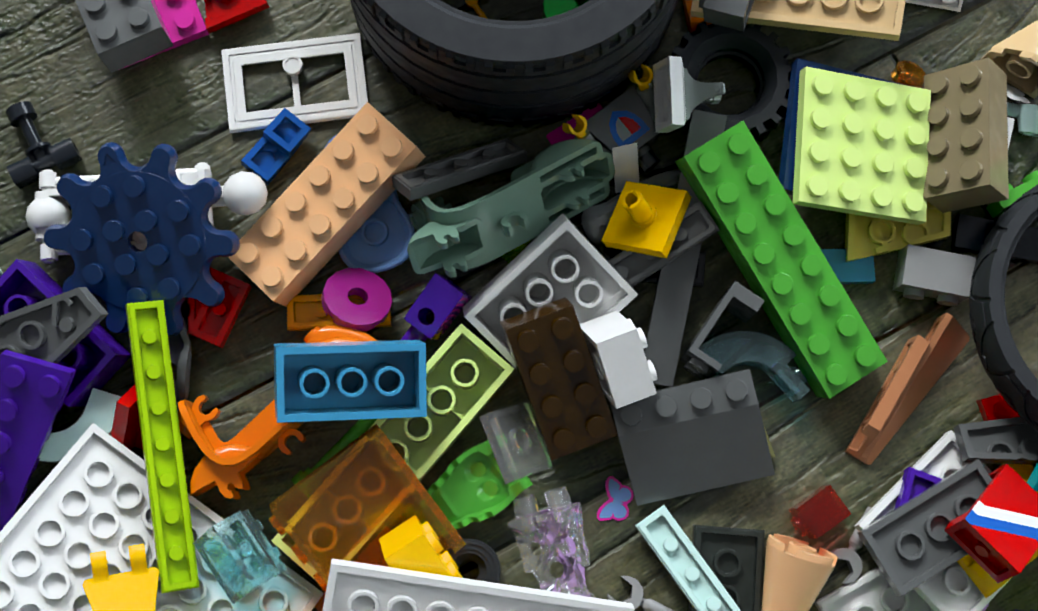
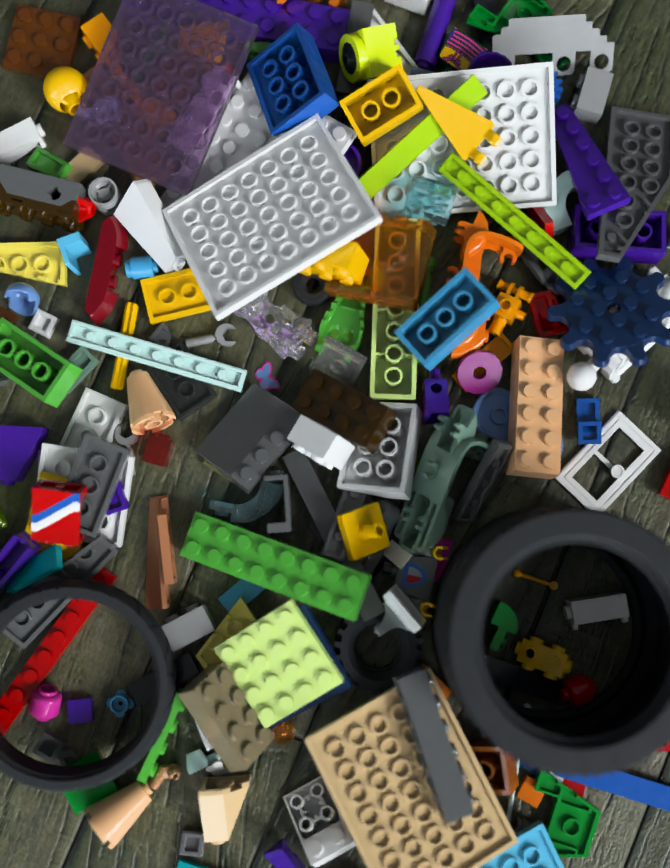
camera: 140 degrees right, 5 degrees up
none -> light orange piece [489,279,535,337]

